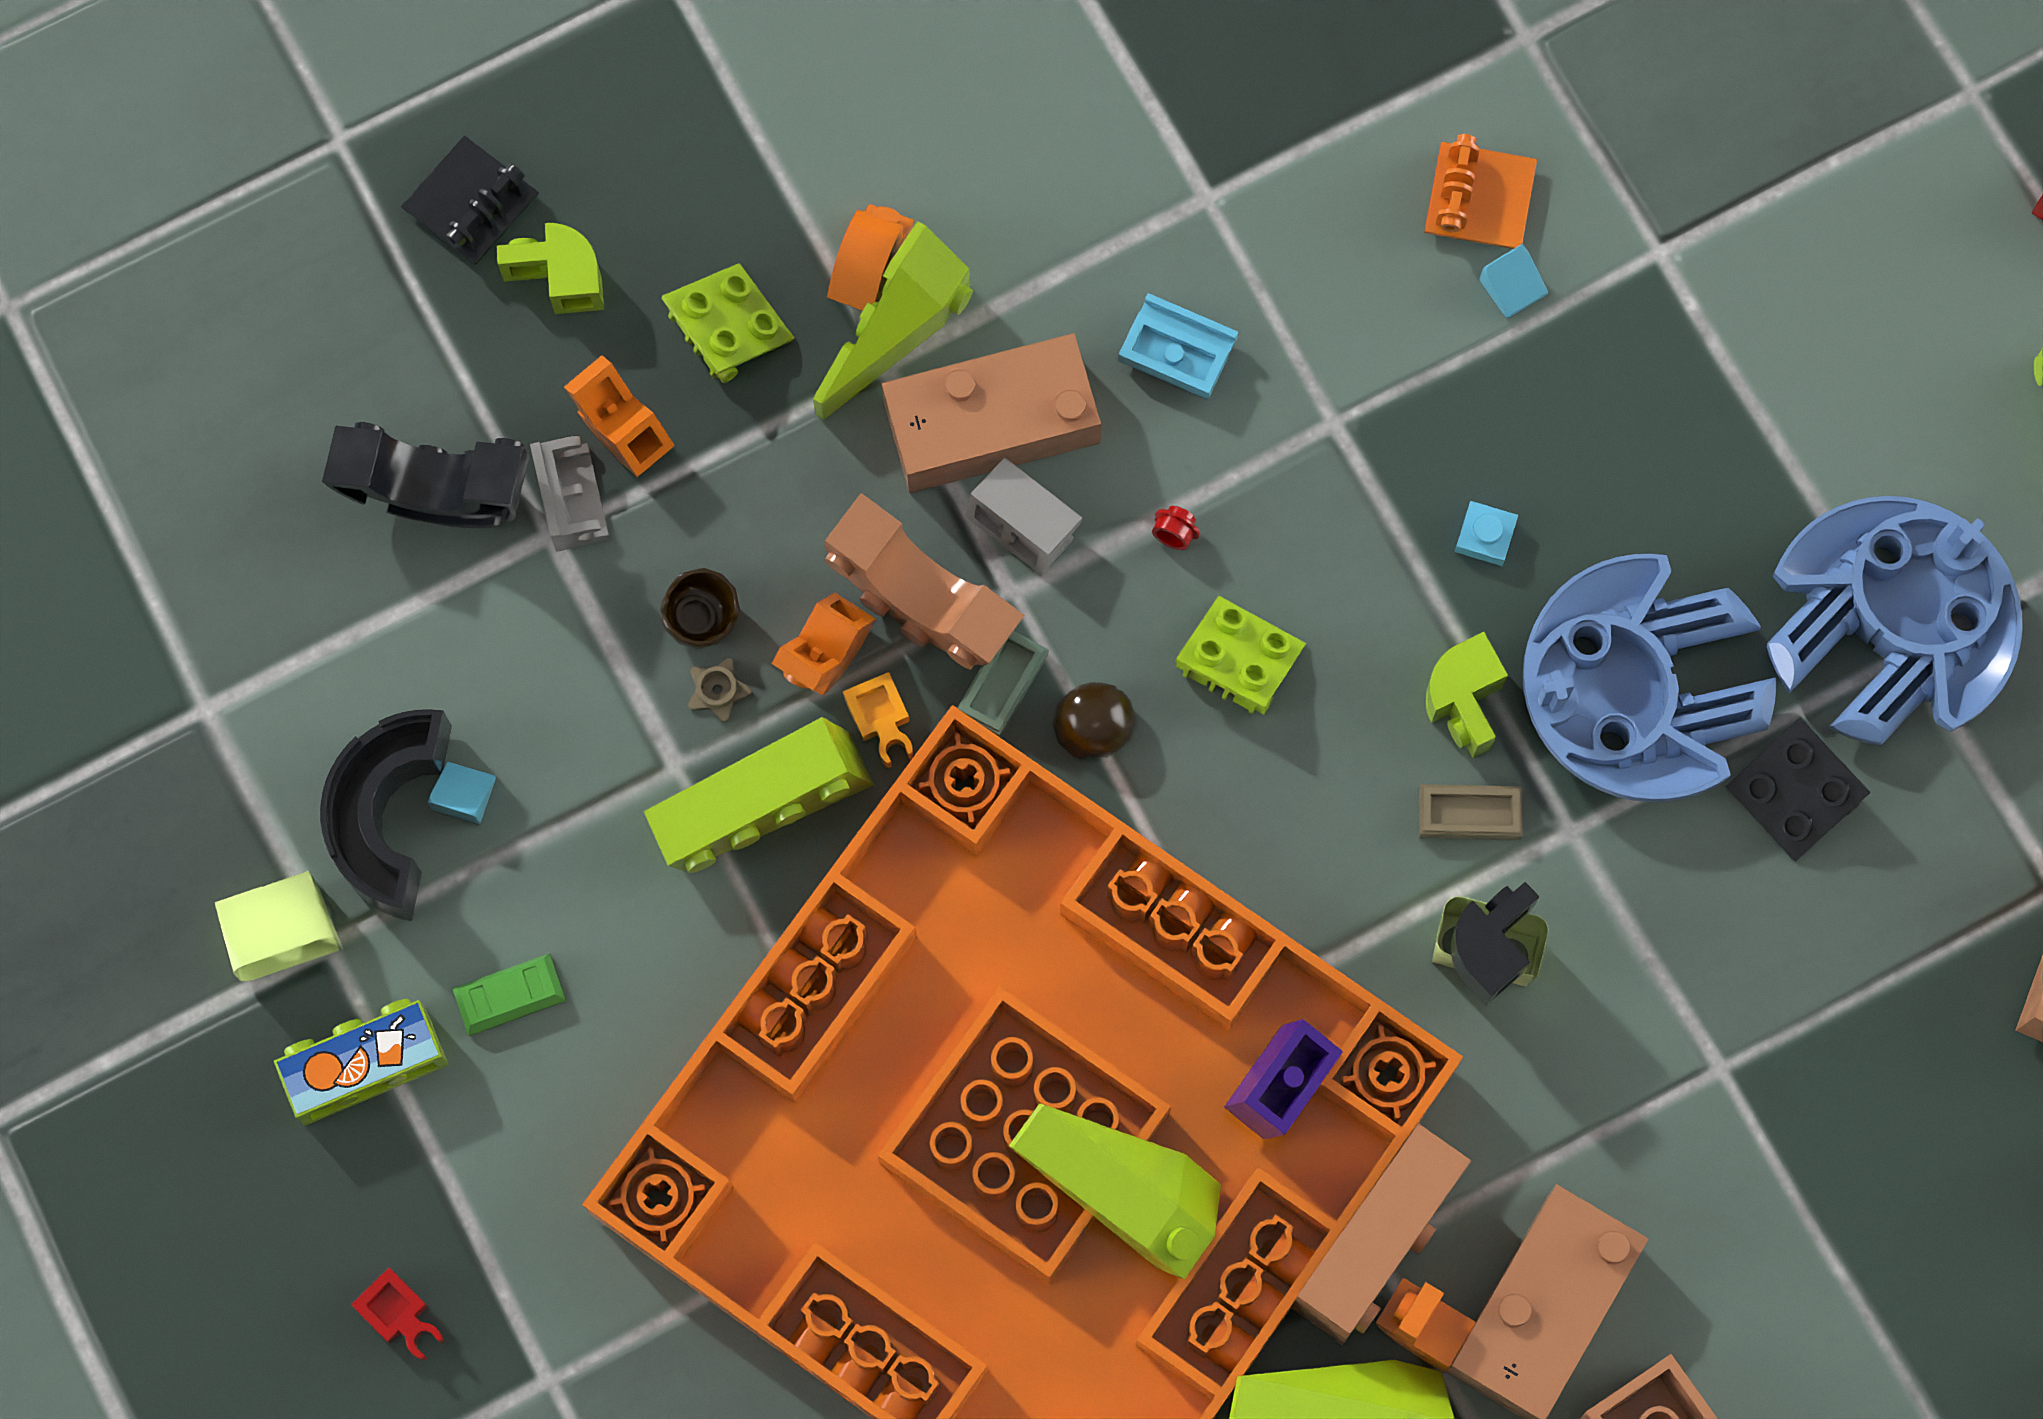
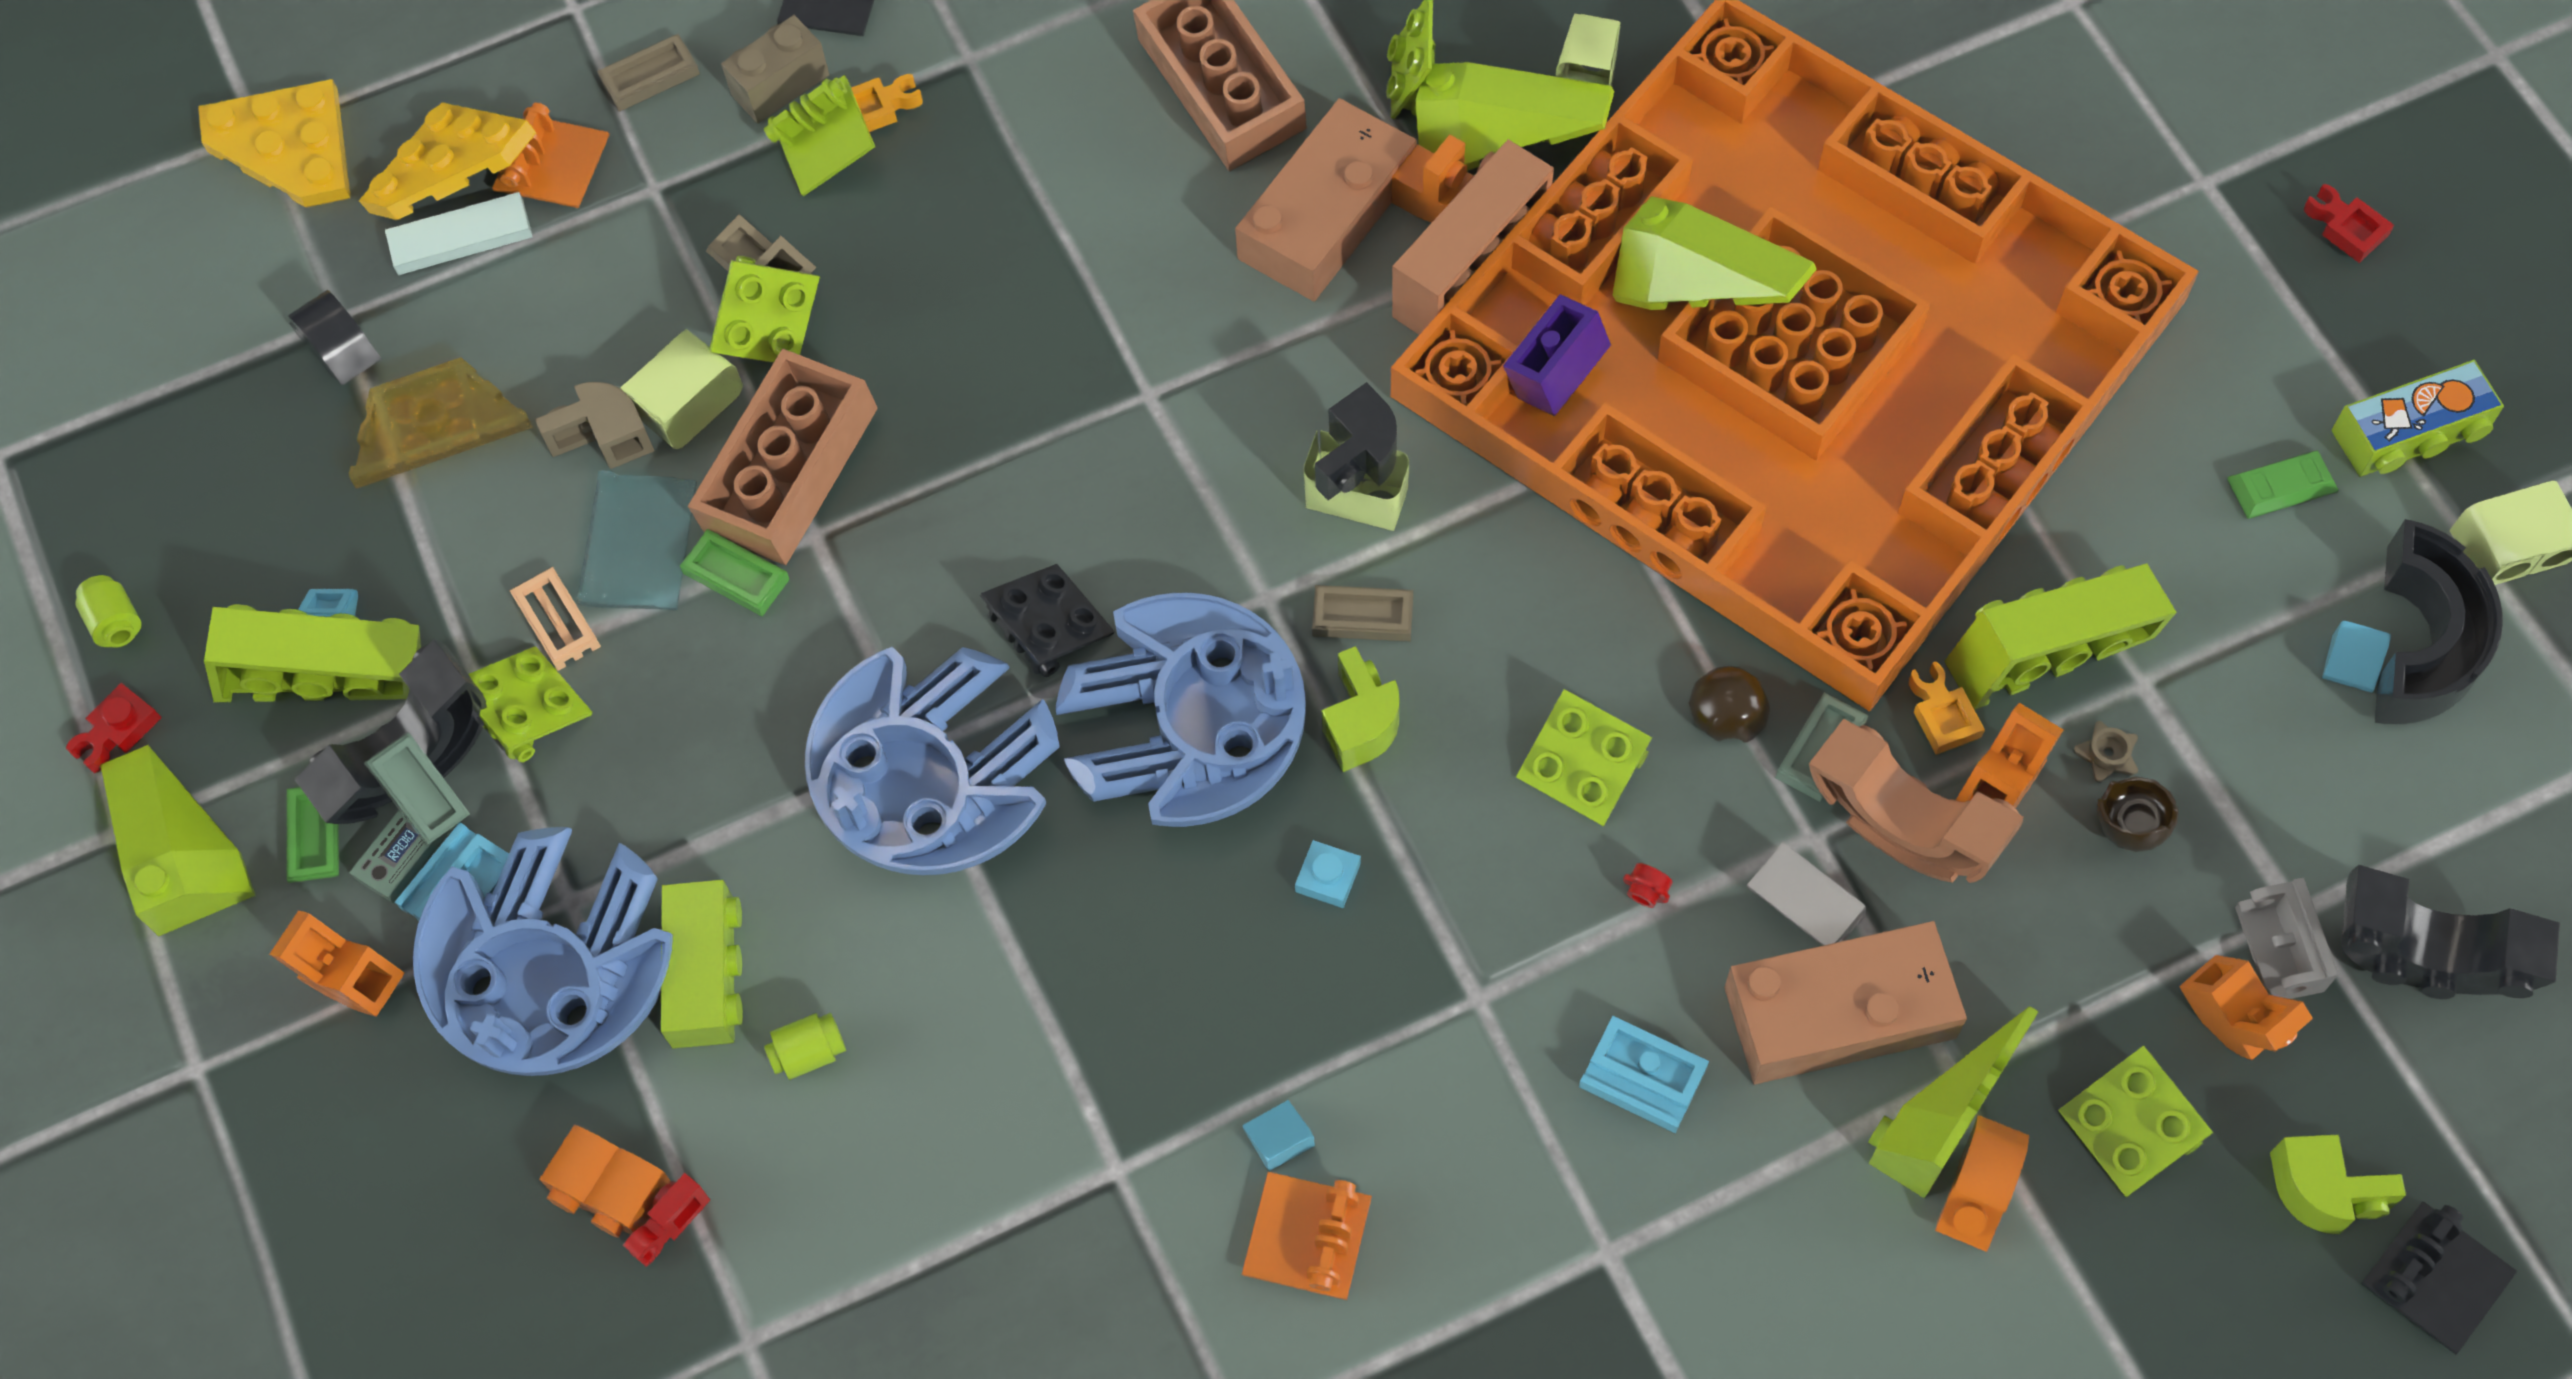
camera: 175 degrees left, 10 degrees down
none -> lime brick [764,1012,847,1080]

